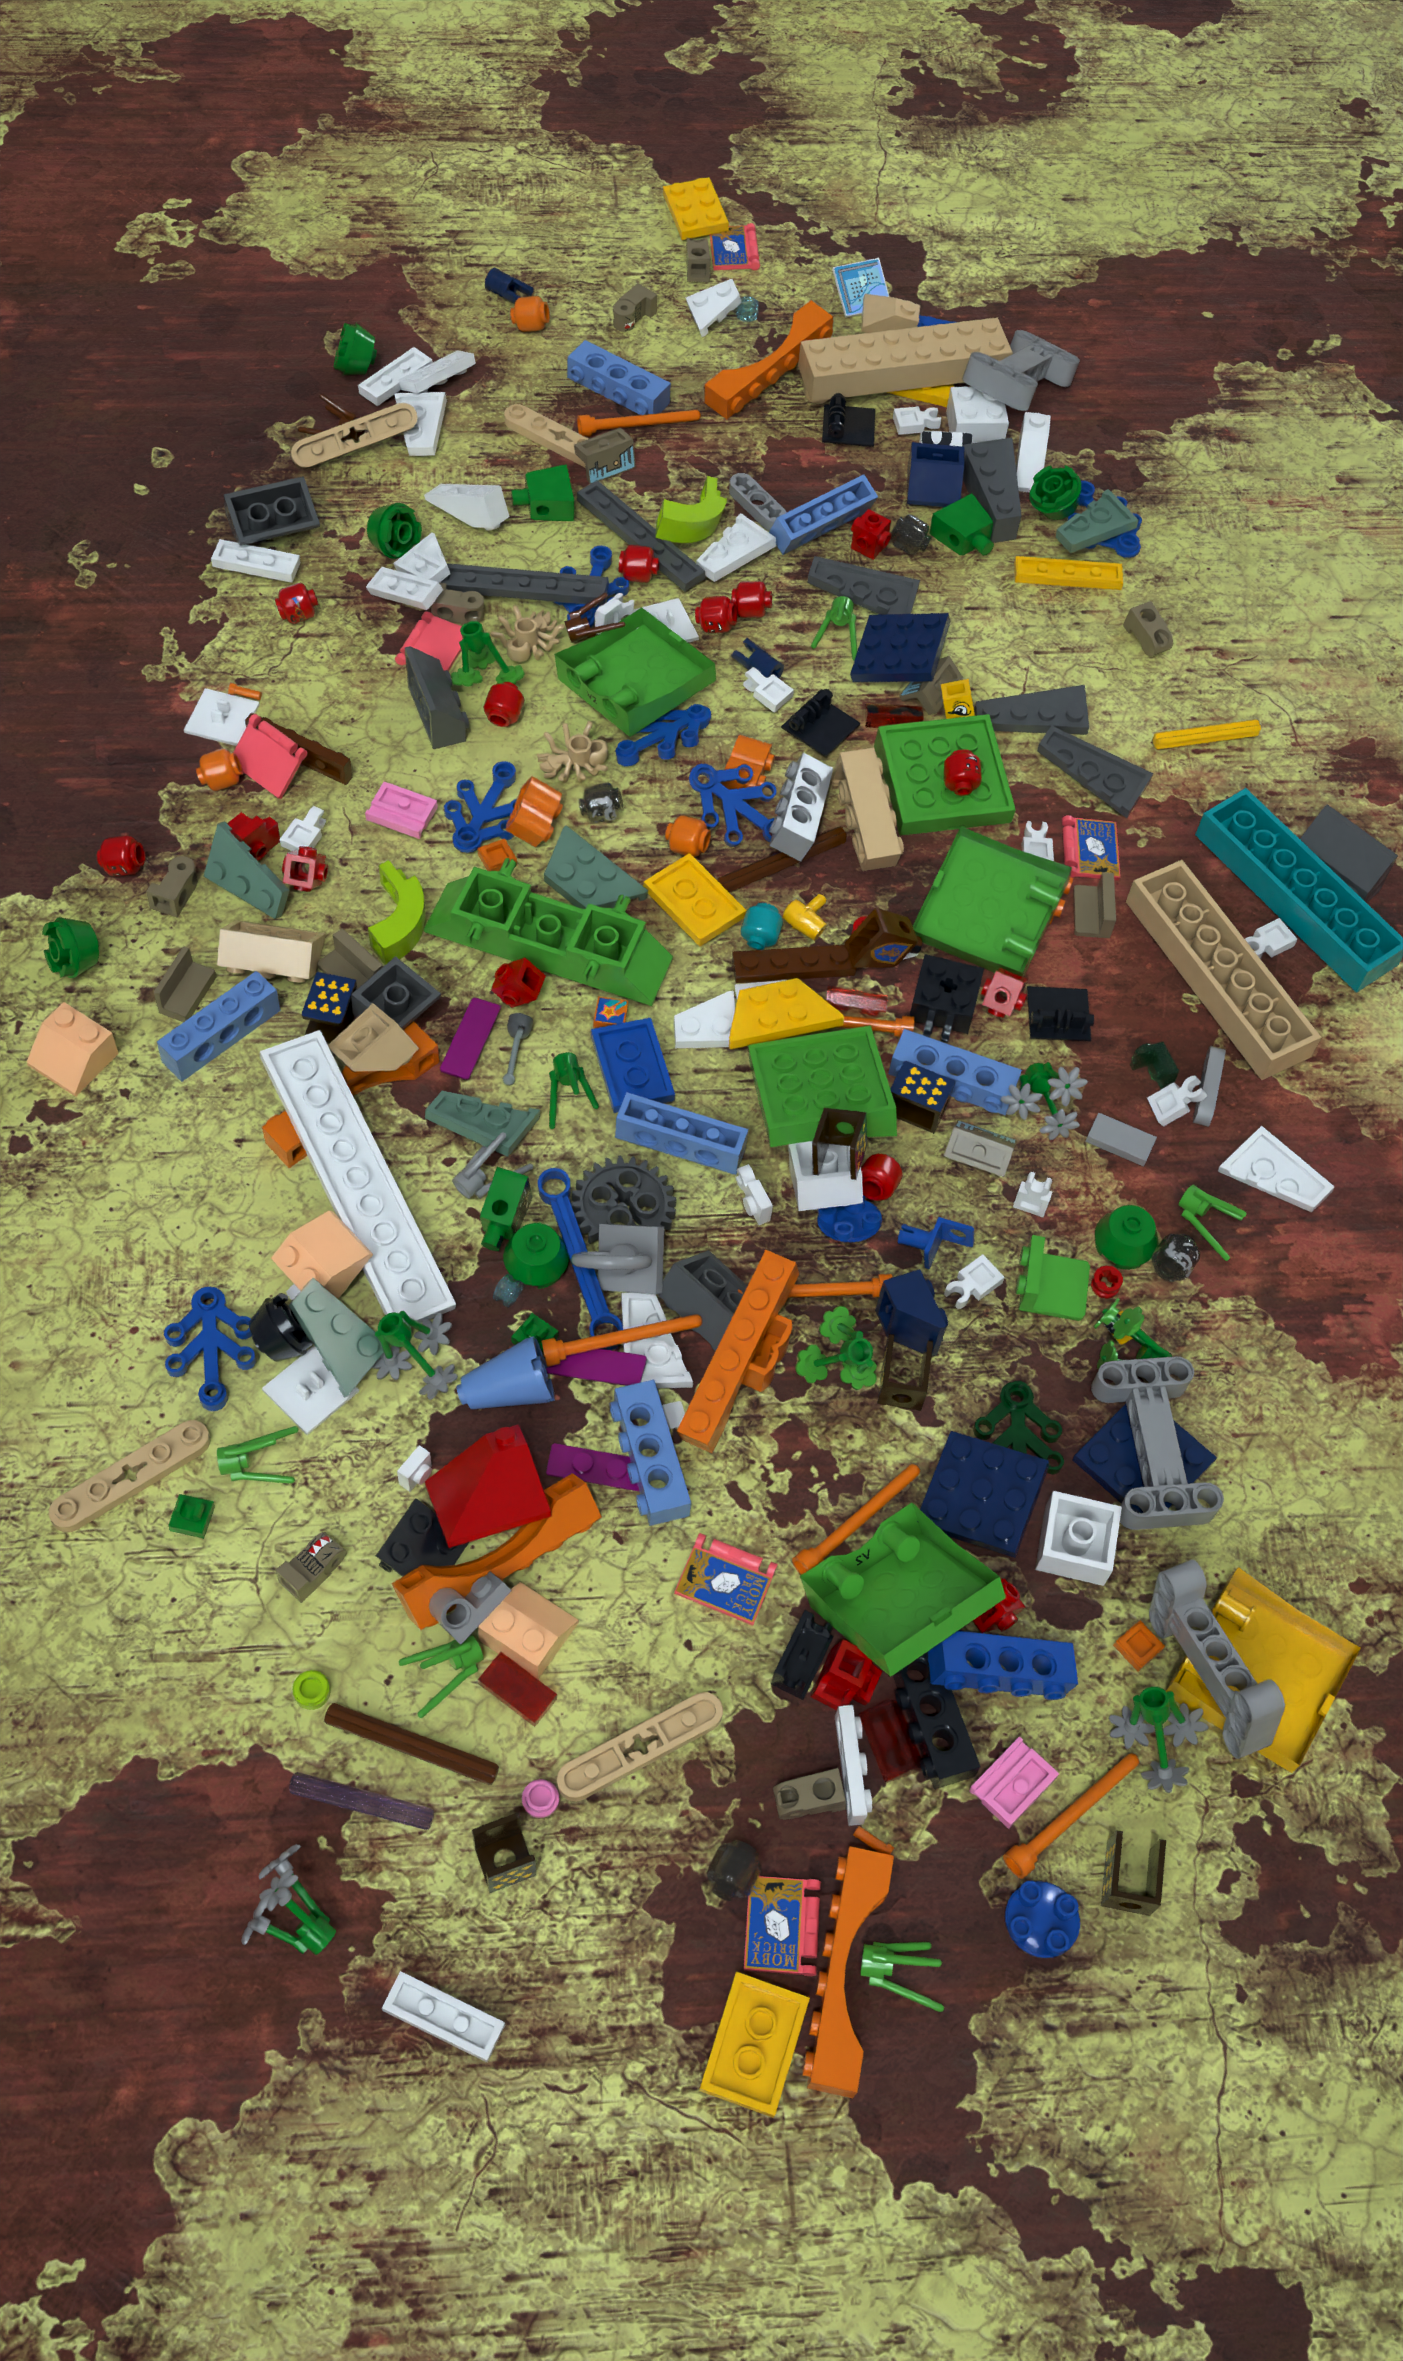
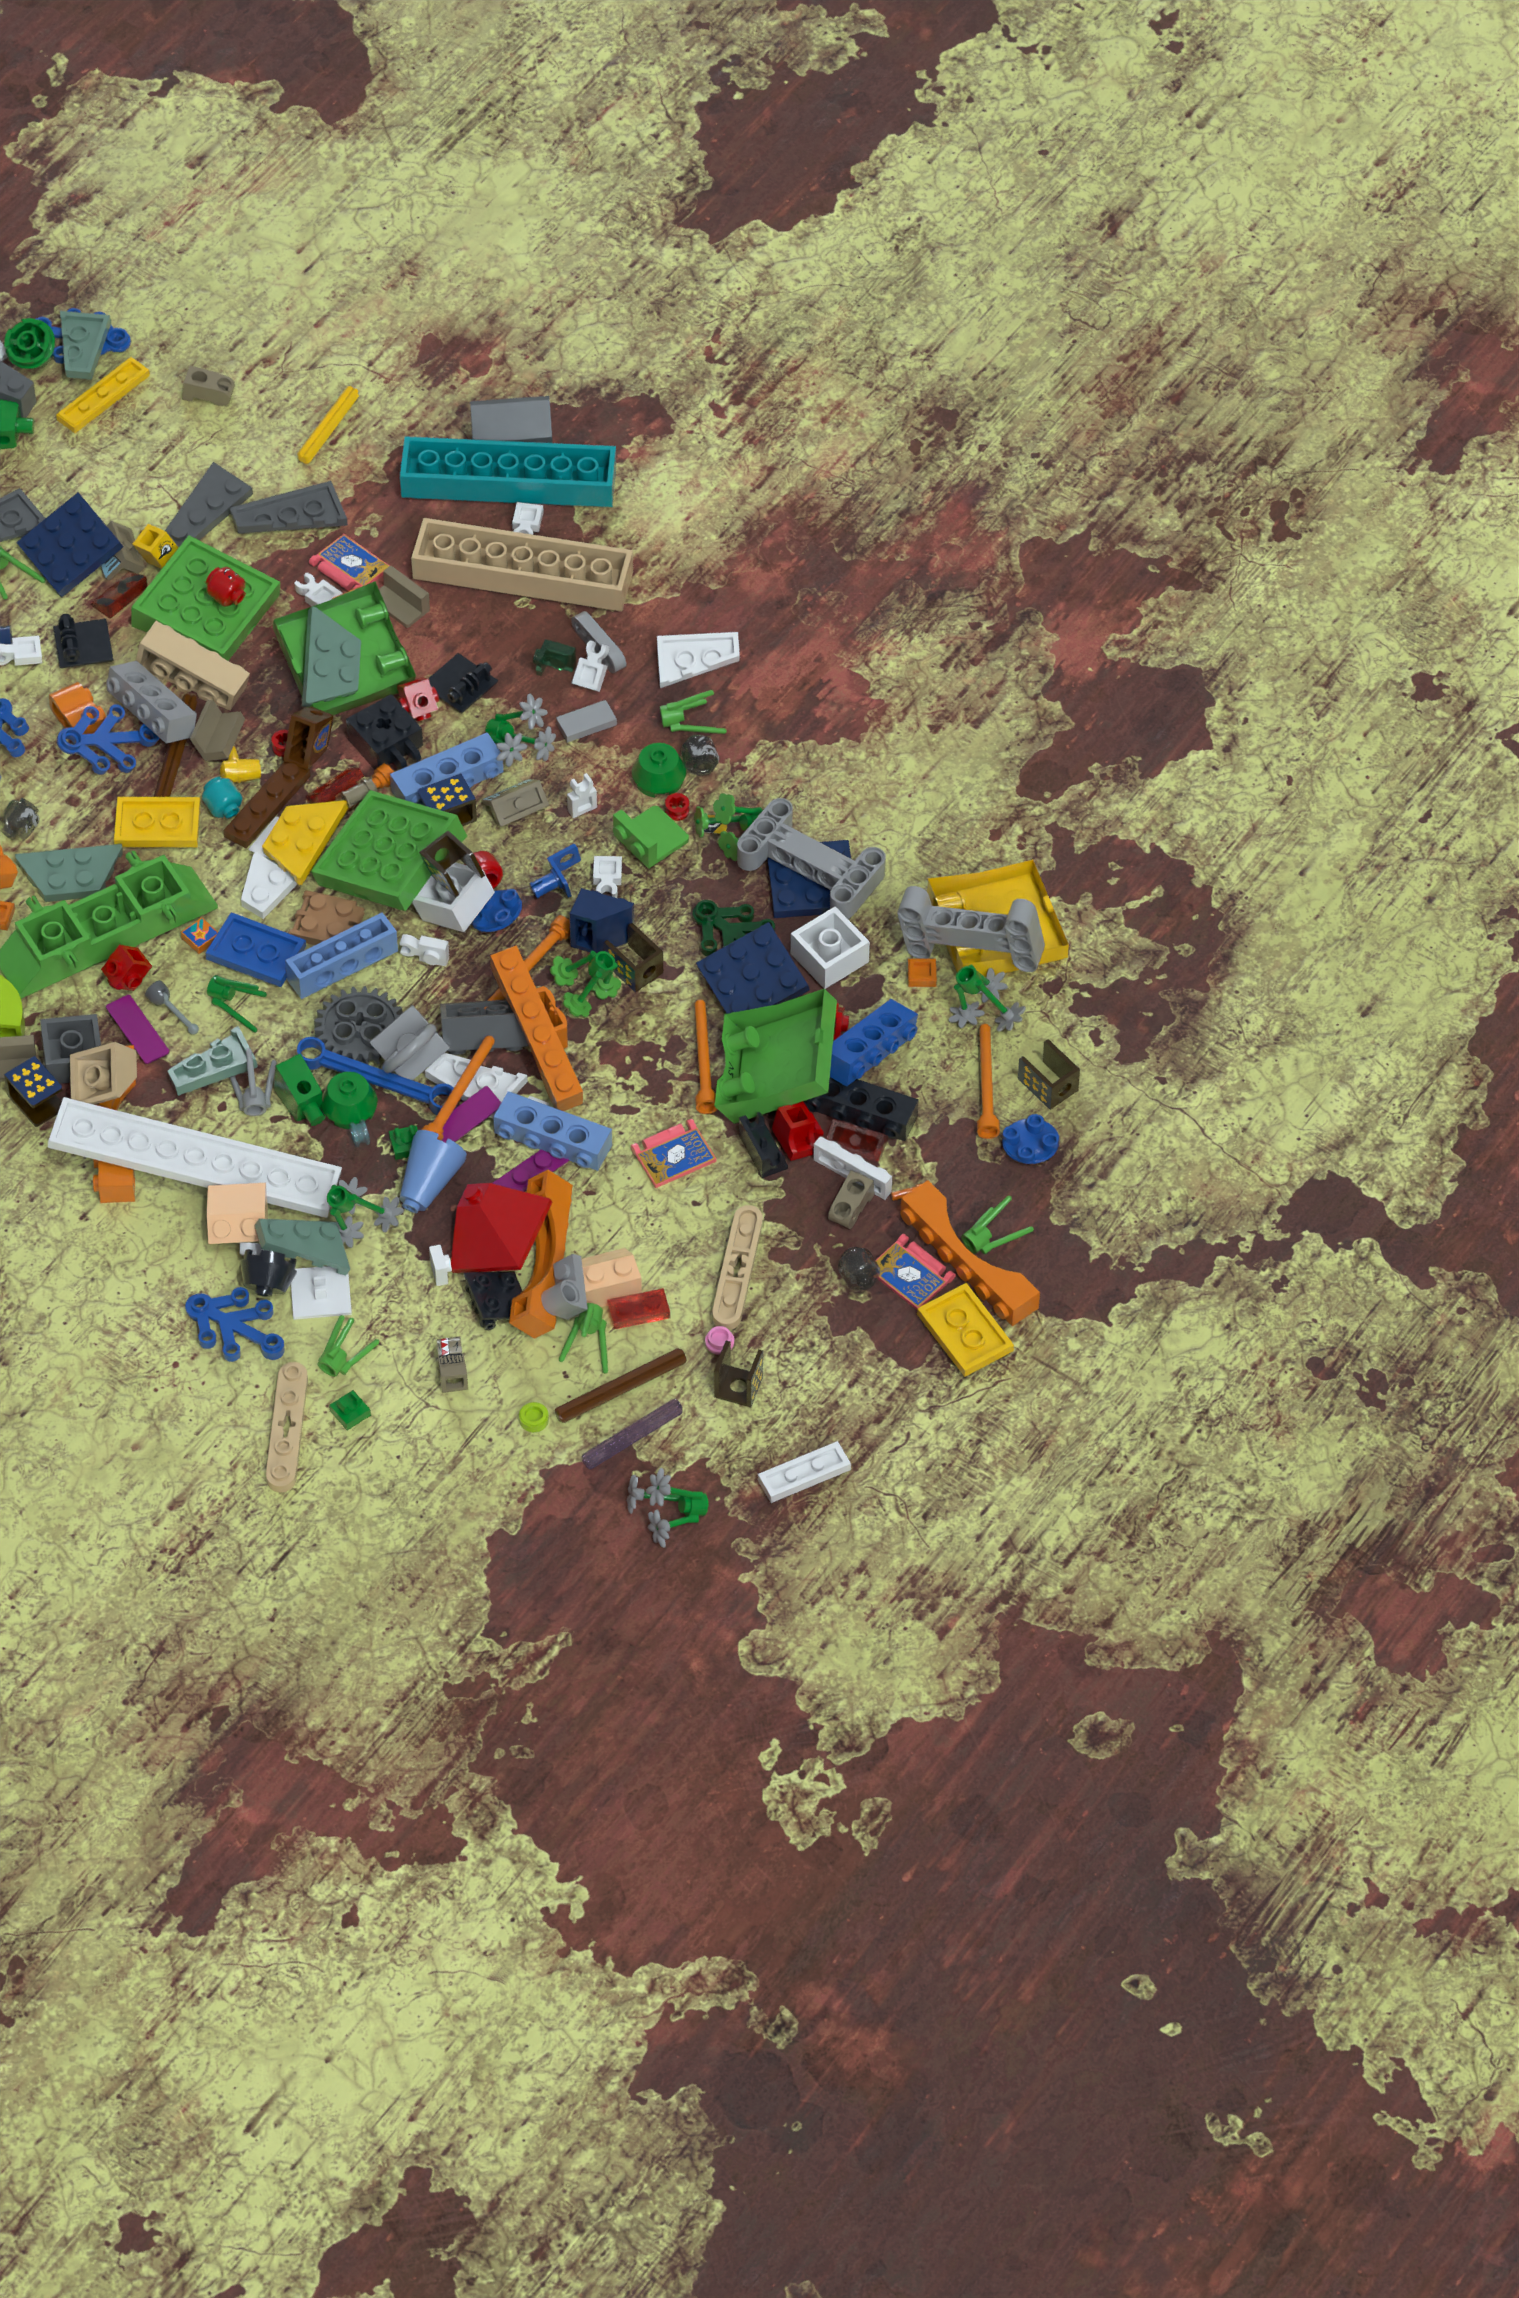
camera: 45 degrees left, 5 degrees down
orange head [665,815,711,857] -> none
bright pink plate [969,1736,1059,1829] -> none
none -> dark tan panel [190,700,245,761]
none -> medium nougat plate [288,890,365,945]
none -> sand green wing [302,607,361,707]
none -> dark tan pin [340,778,377,808]

